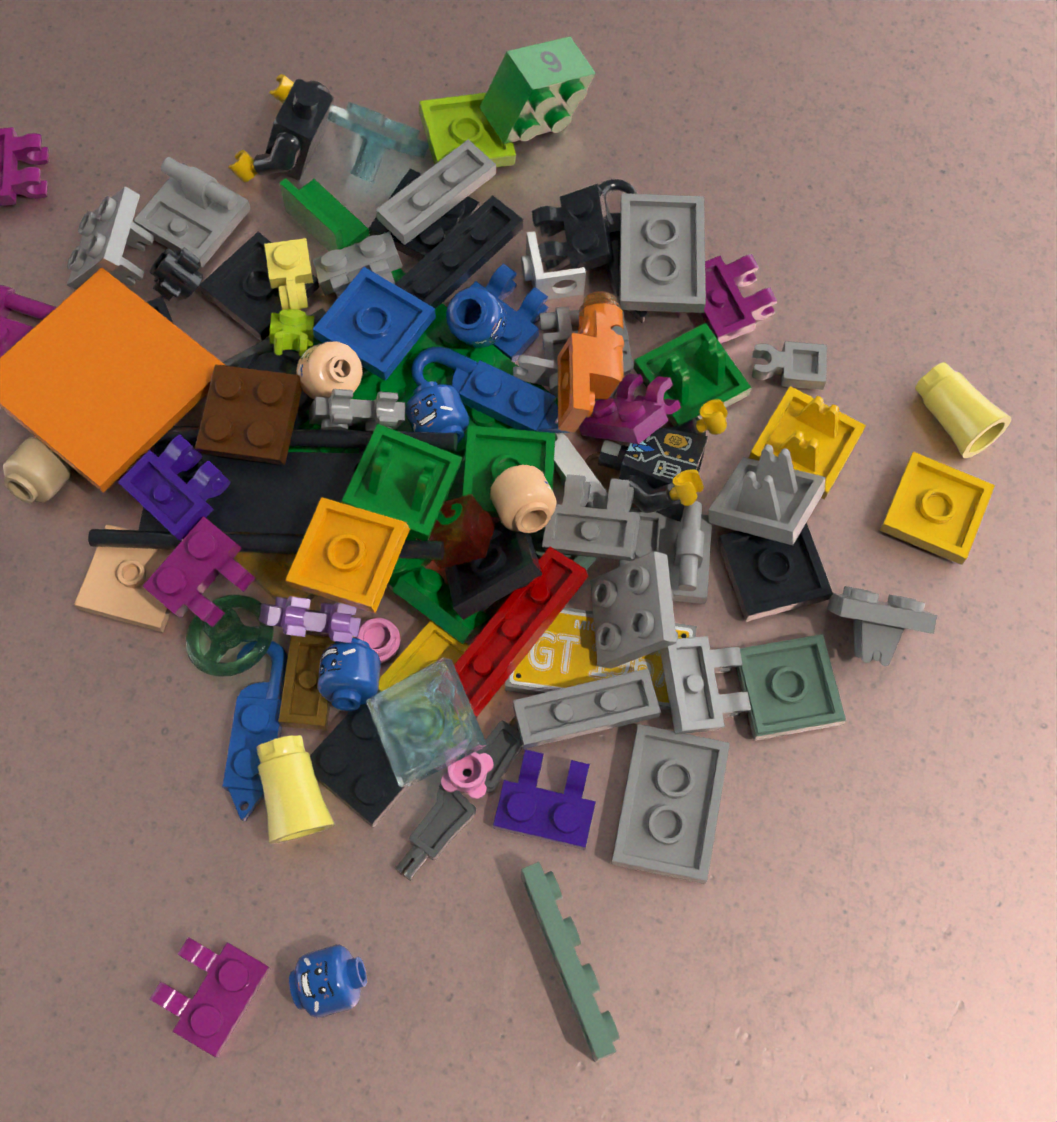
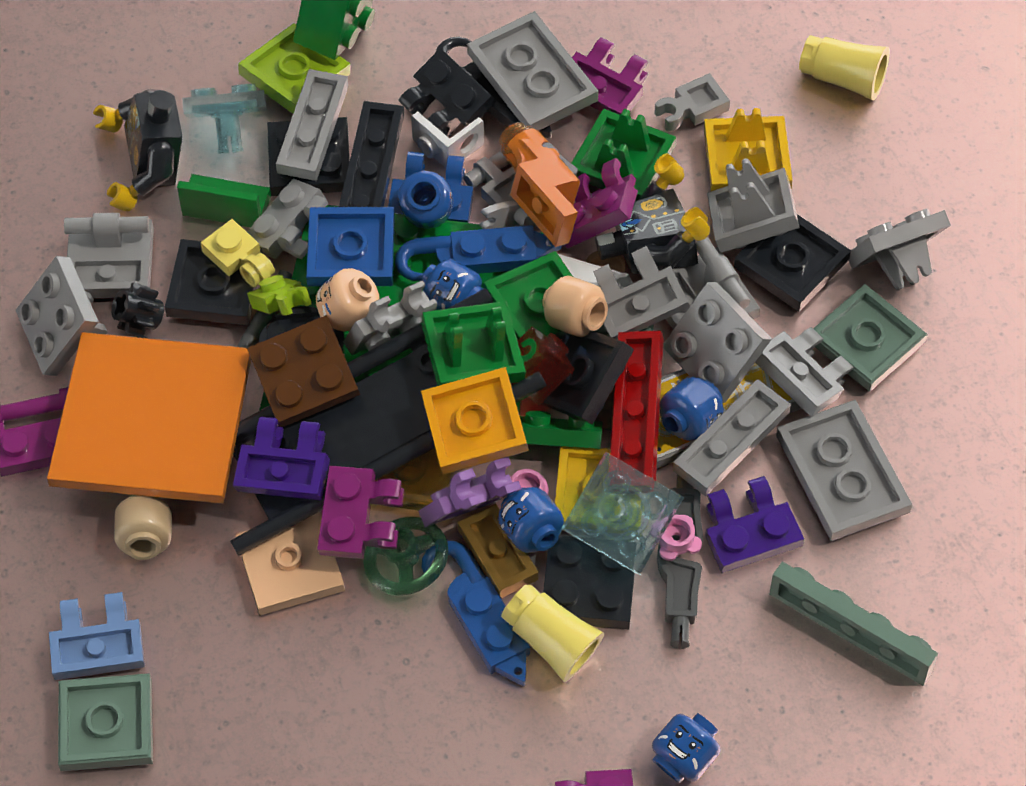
camera: 30 degrees left, 10 degrees down
yellow plate [880,451,995,565] -> none
none -> blue head [660,377,724,441]

